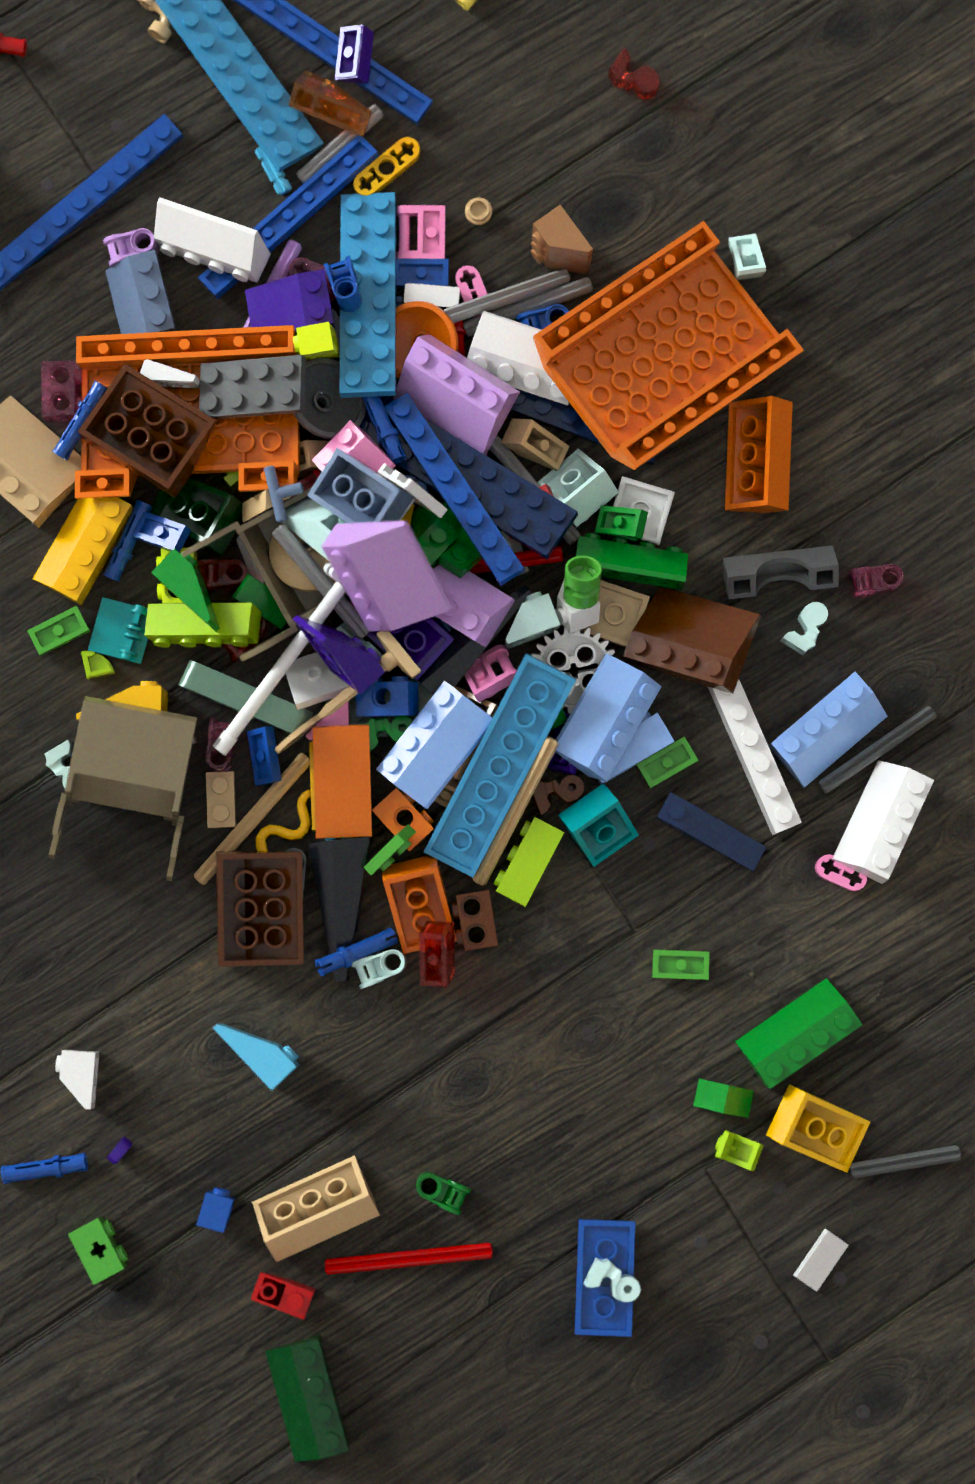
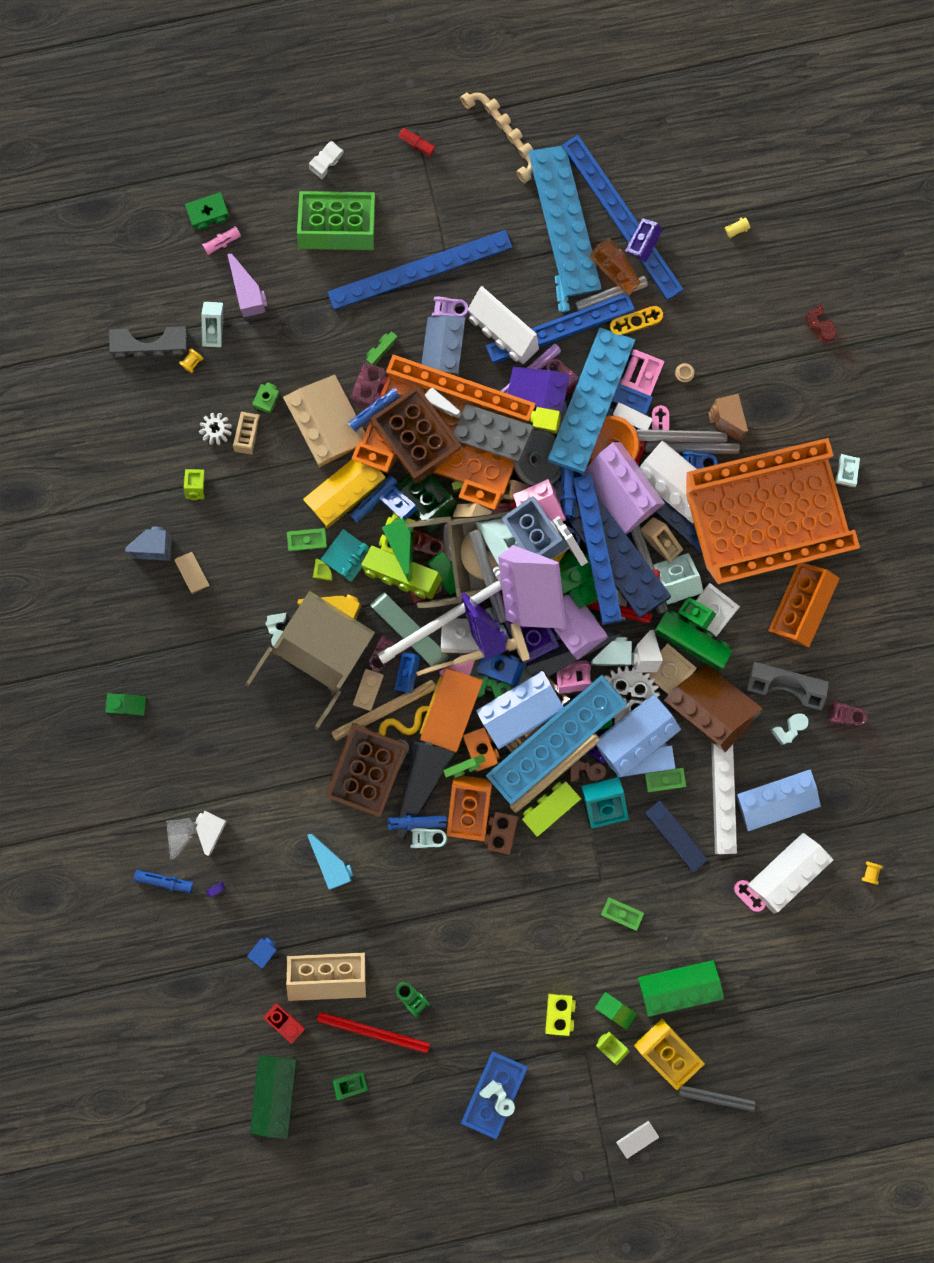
camera: 20 degrees right, 0 degrees up
bright green brick [68,1216,128,1285] -> none
sand blue piece [264,466,304,523] -> none
blue piece [323,256,362,312] -> none
clear red brick [419,921,455,987] -> none
bright green wheel [563,556,602,609] -> none
dark grey axle [818,706,937,793] -> none
none -> clear slope [166,818,196,860]
none -> green slope [333,1072,368,1100]
none -> bright green plate [366,331,398,368]
none -> neon yellow brick [545,994,576,1036]

